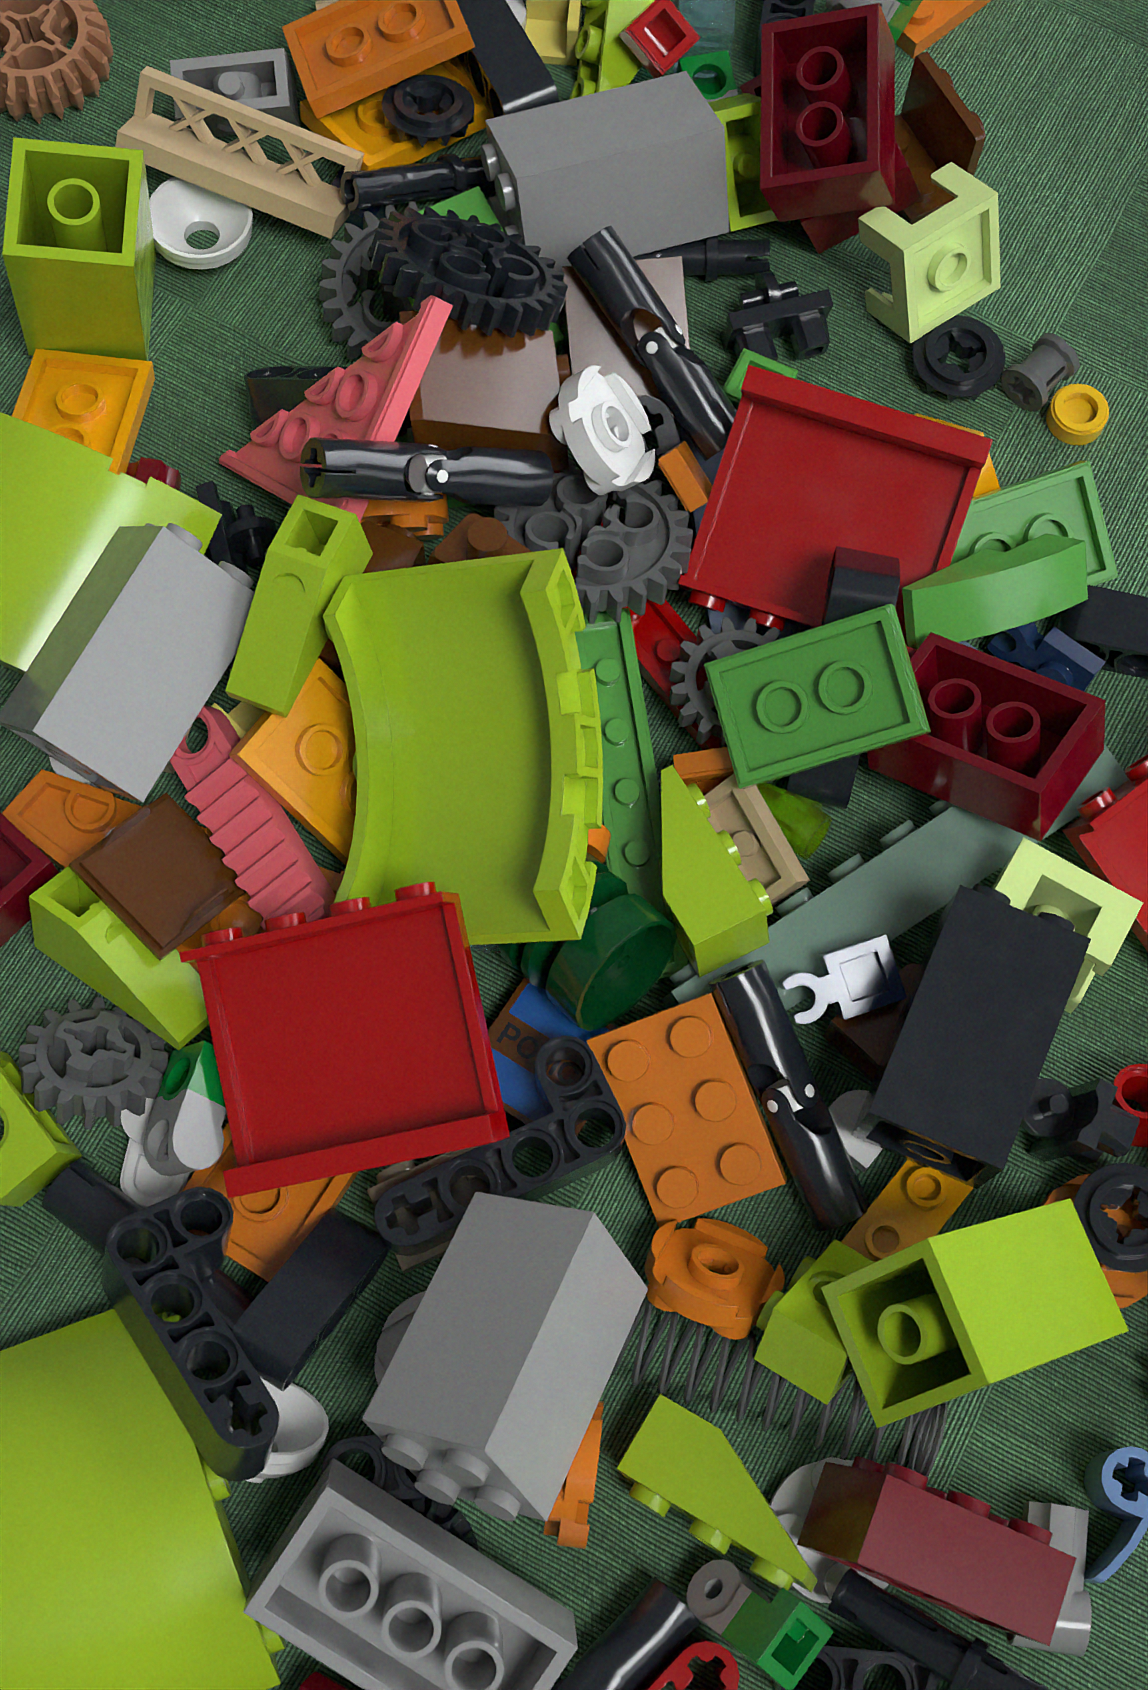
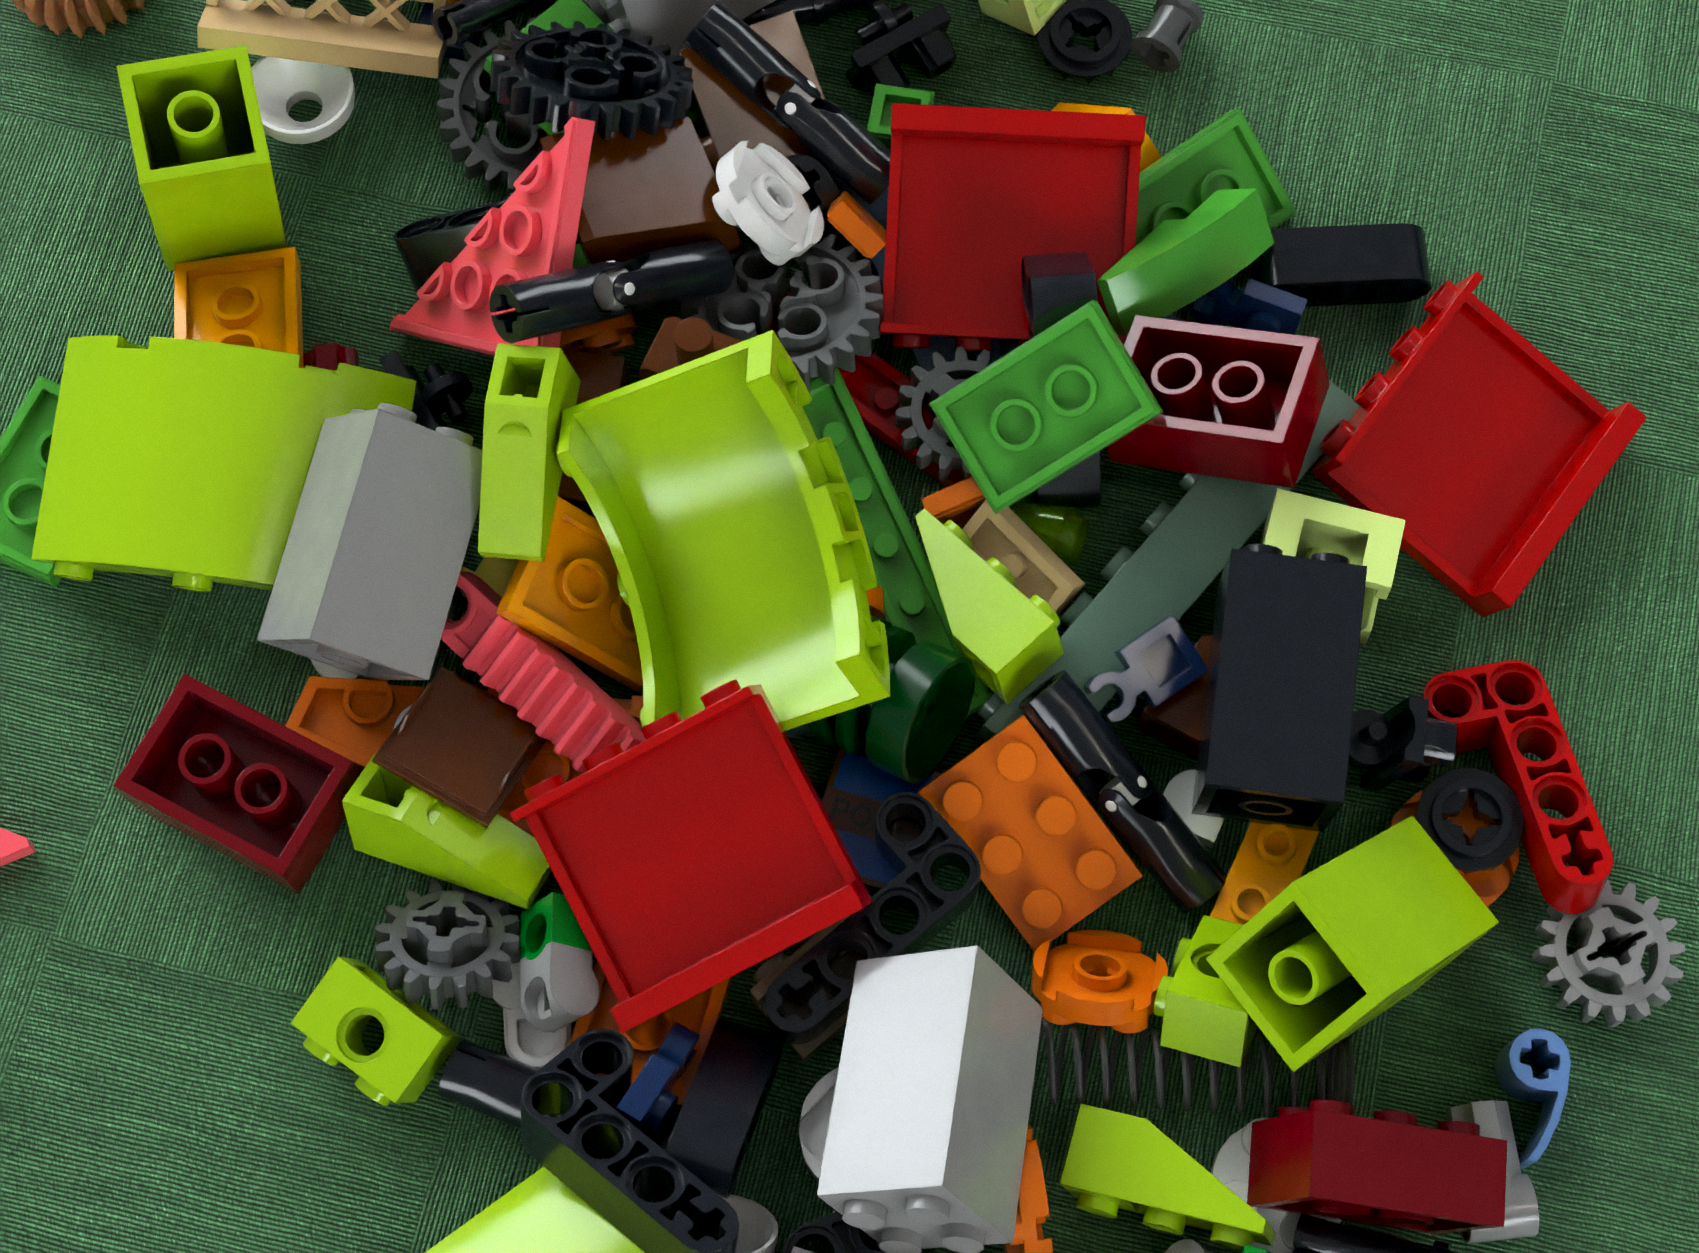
camera: 10 degrees left, 0 degrees up
yellow tile [1046,384,1109,445] -> none
none -> dark blue plate [616,1022,700,1134]

